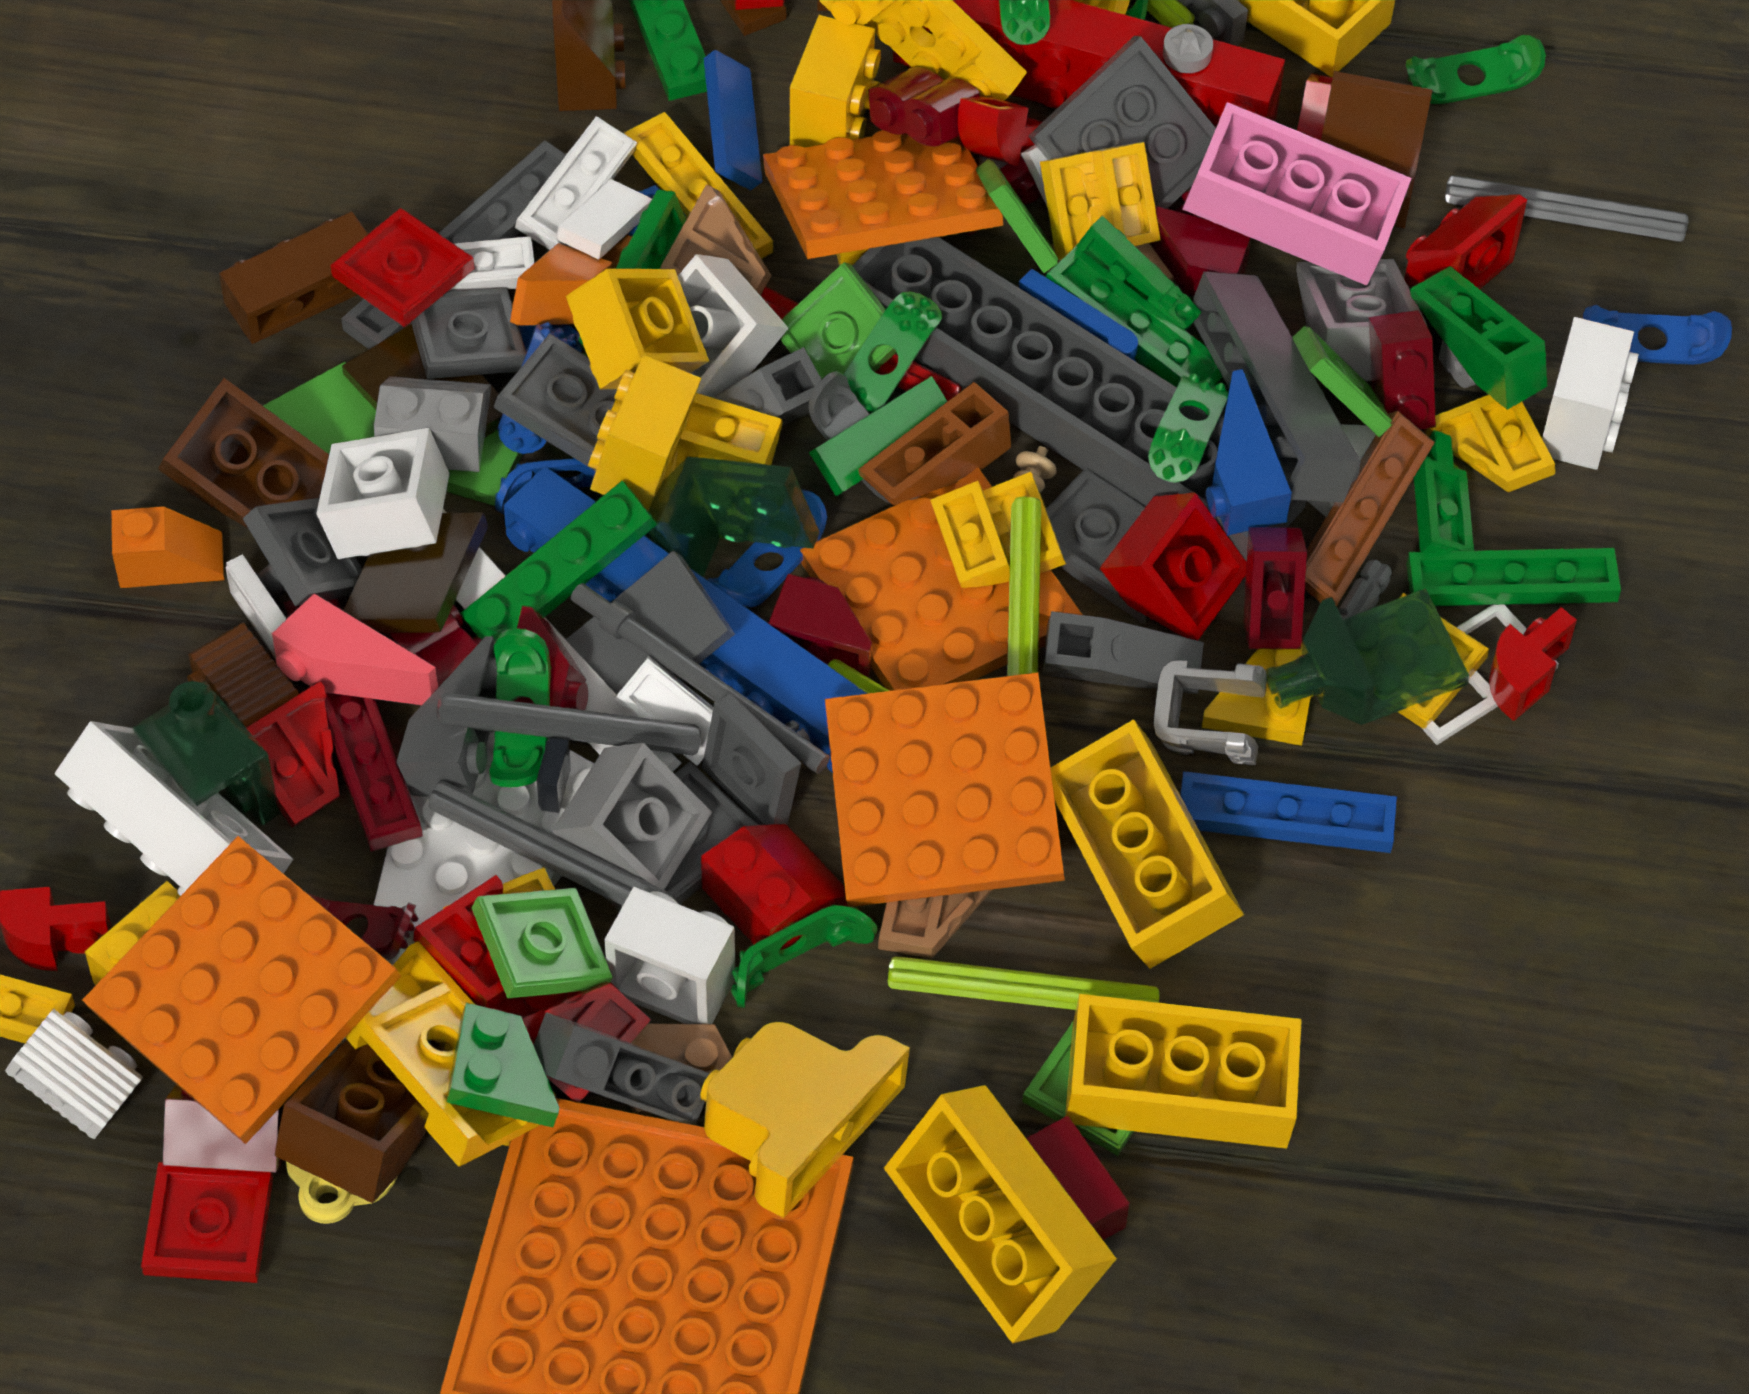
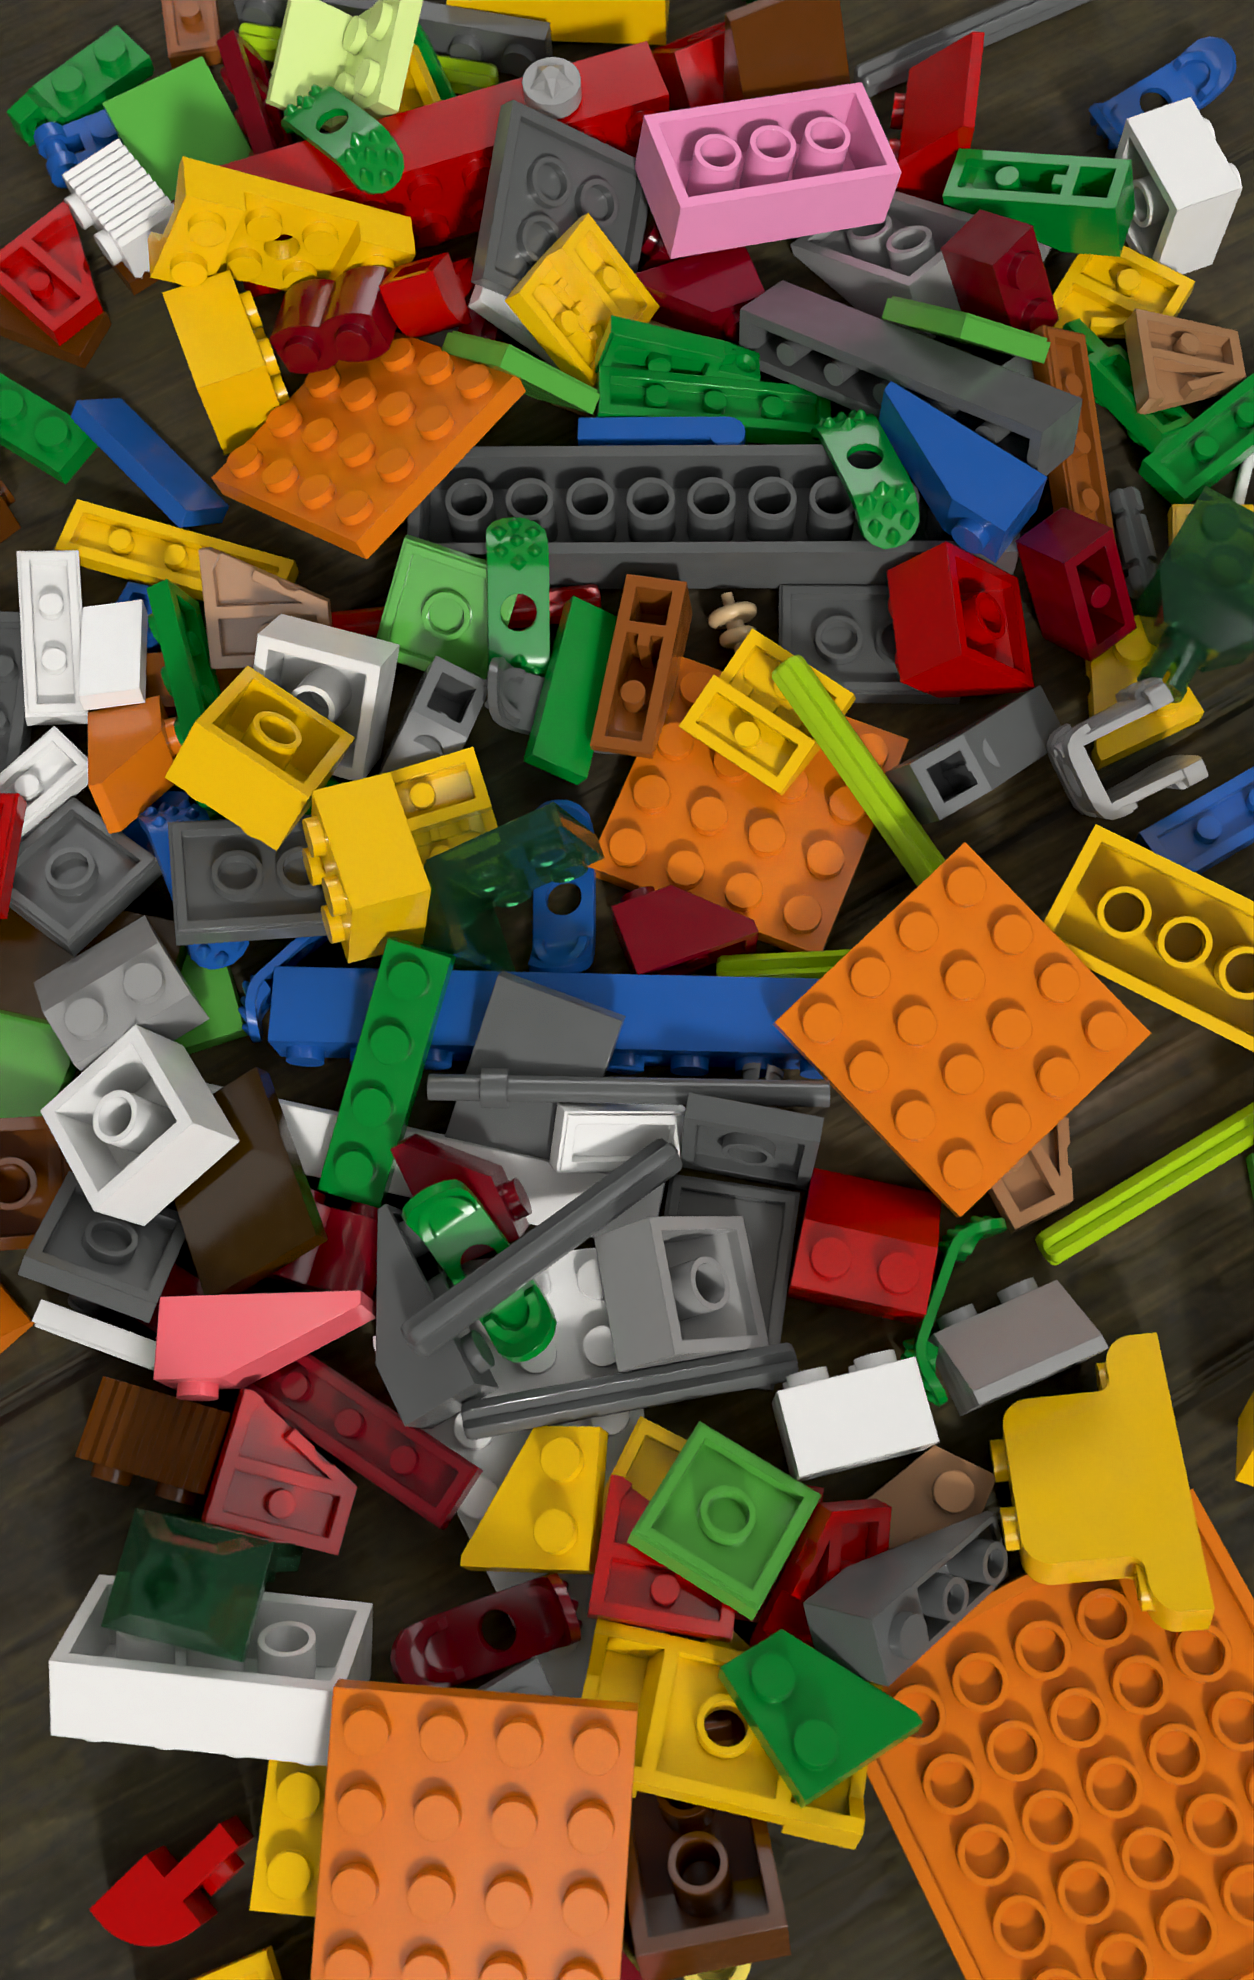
camera: 30 degrees left, 15 degrees up
black tile [536,737,571,813] -> none
none -> yellow wing [460,1426,608,1575]
none -> light grey slope [928,1277,1108,1416]
none -> medium nougat wing [1123,308,1246,415]

